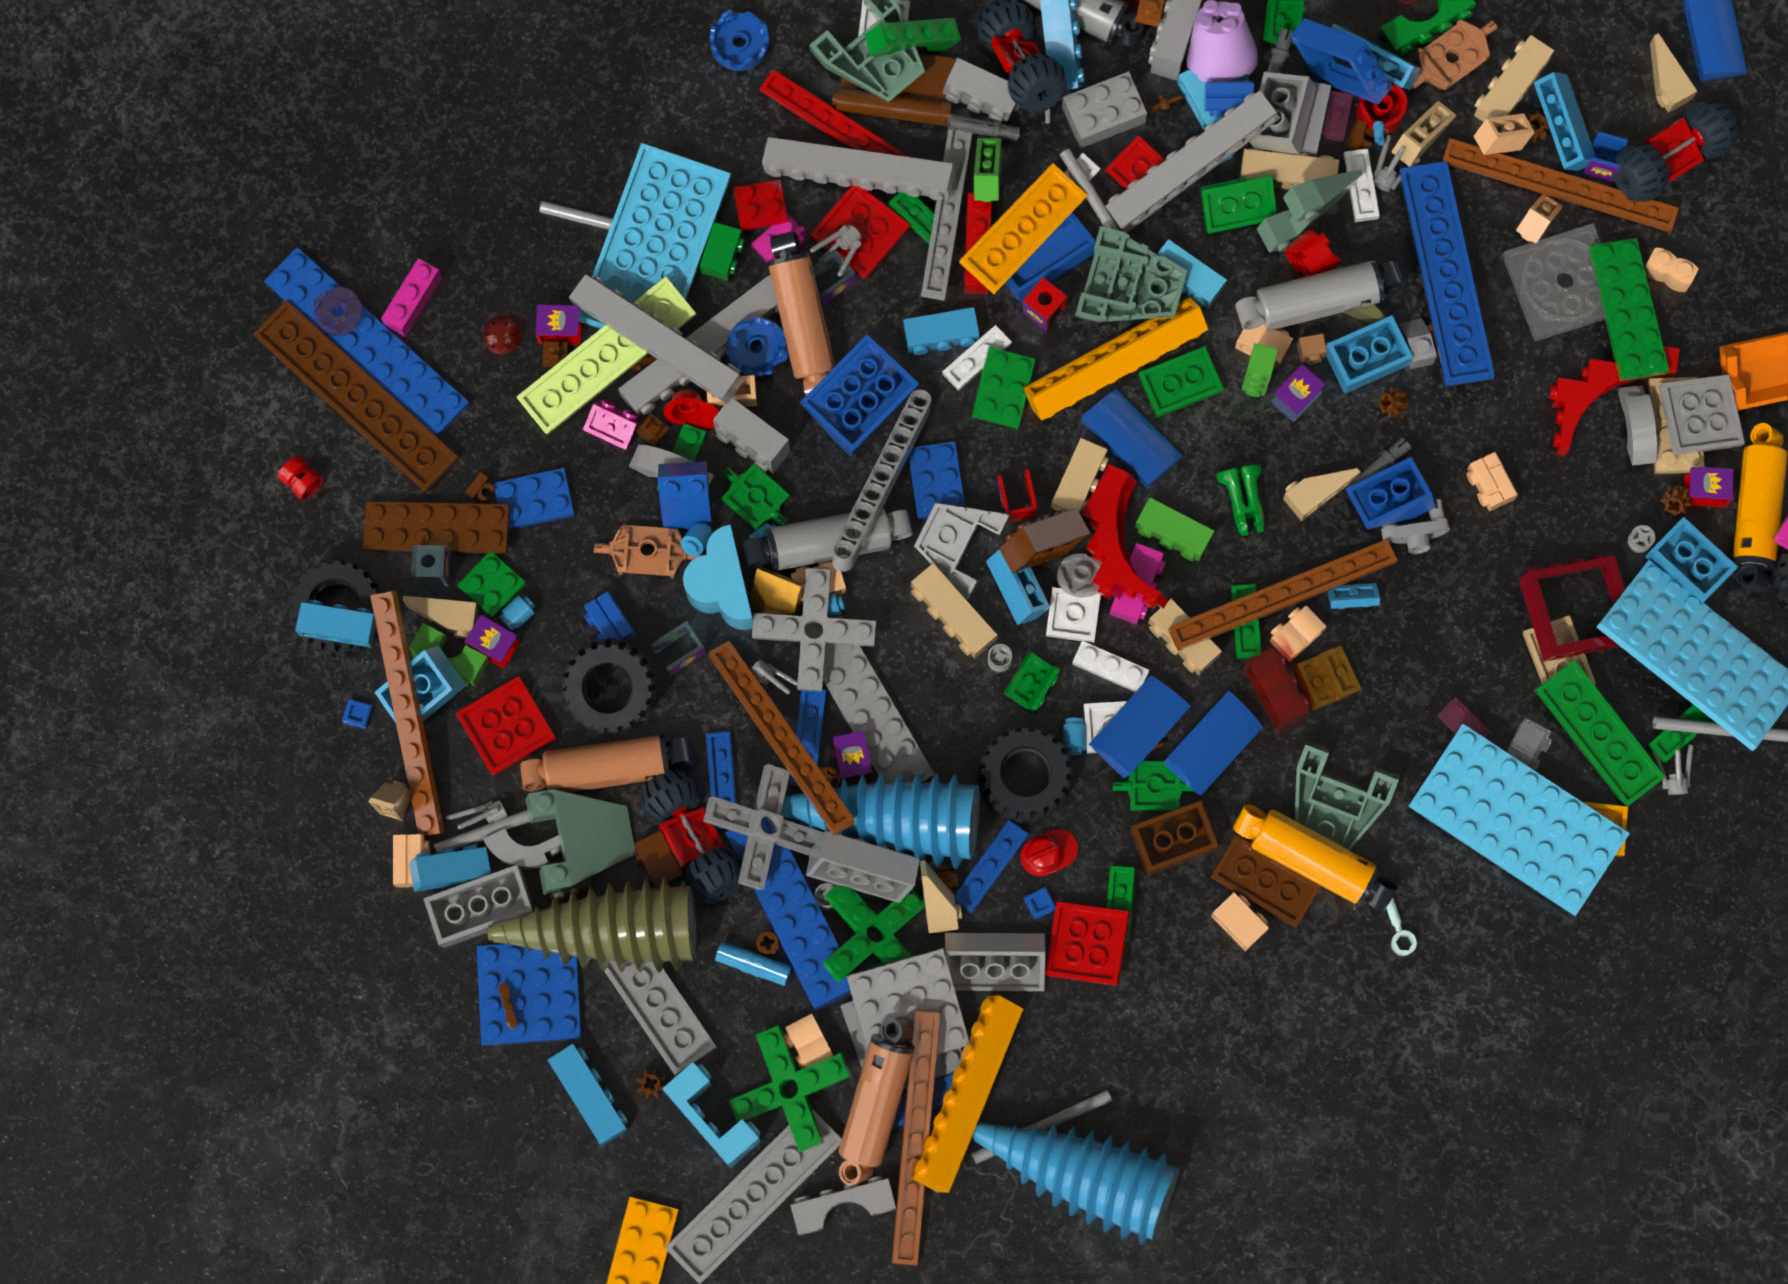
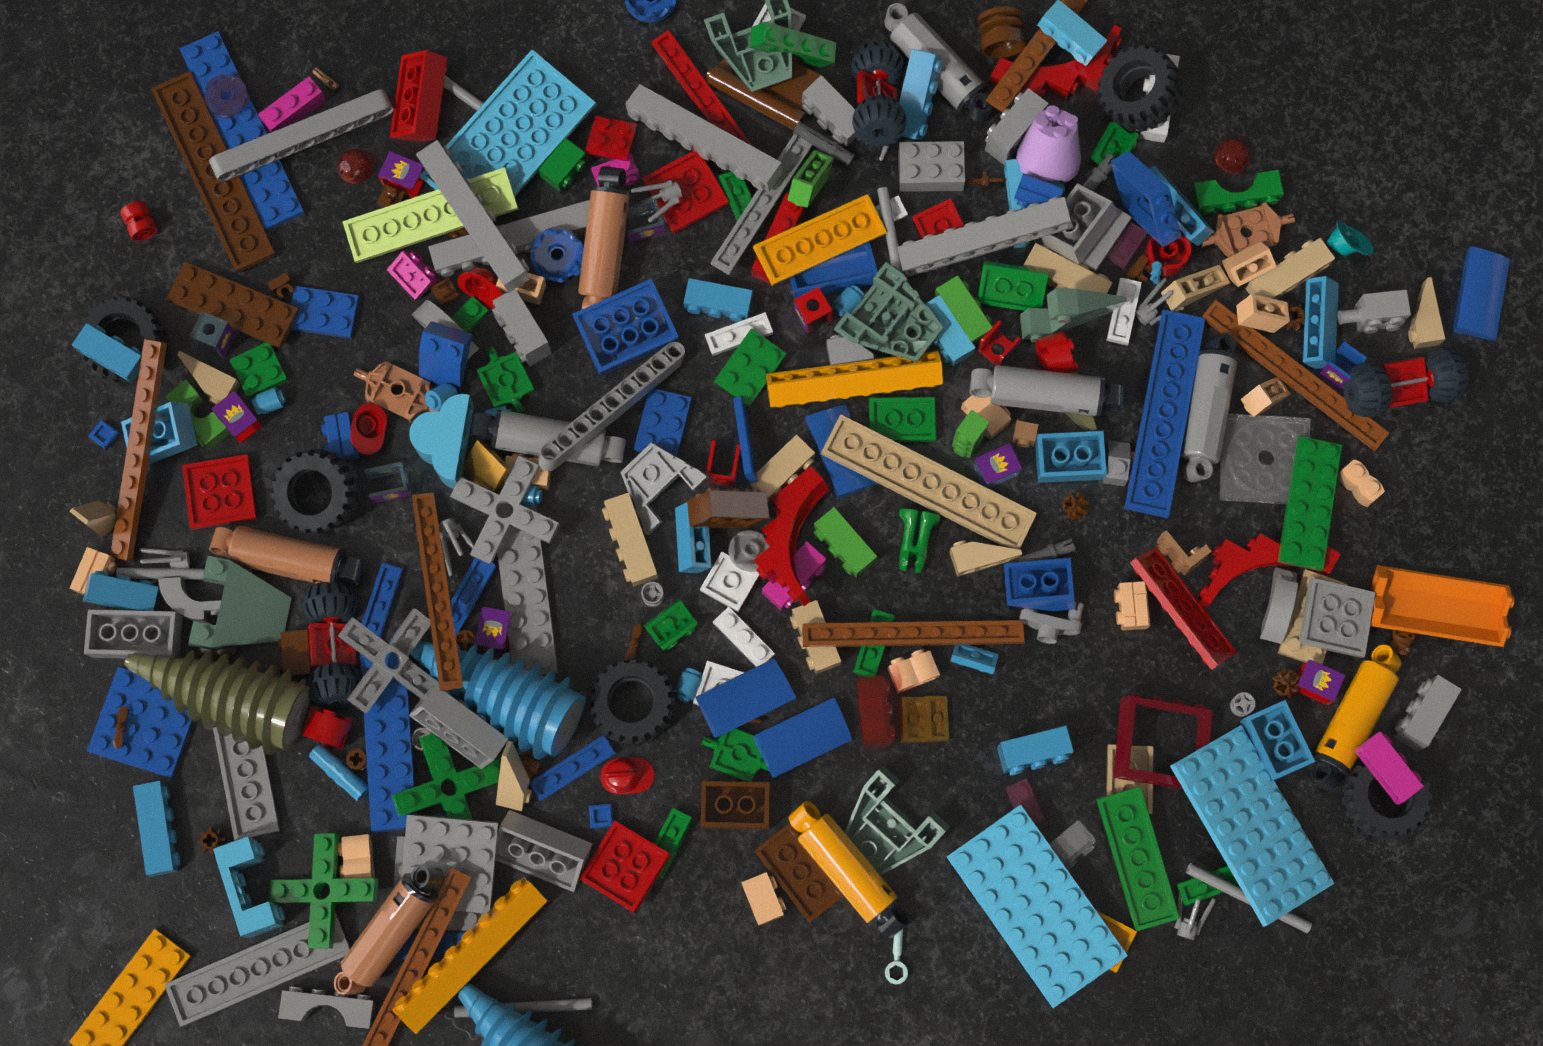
camera: 20 degrees right, 0 degrees up
none -> light grey beam [209,89,394,182]
none -> red brick [300,705,353,749]
none -> medium nougat pin [313,67,339,91]
none -> red piece [350,403,387,455]
none -> red slope [390,50,447,142]
none -> reddish brown piece [625,623,643,660]
none -> blue tile [733,397,758,484]
none -> tan plate [821,414,1037,550]
none -> light grey slope [826,335,874,365]
none -> dark azure brick [833,285,865,317]
none -> bright green brick [935,275,994,345]
none -> red piece [978,320,1021,366]
none -> dark azure brick [997,726,1073,776]
none -> red plate [1130,546,1237,670]
none -> medium nougat bracket [1157,530,1212,576]
none -> light grey piece [1181,333,1238,482]
none -> light nougat brick [1222,241,1277,287]
none -> teal piece [1327,220,1374,256]
none -> light grey brick [1337,290,1411,334]
none -> reddish brown wheel [1389,630,1415,655]

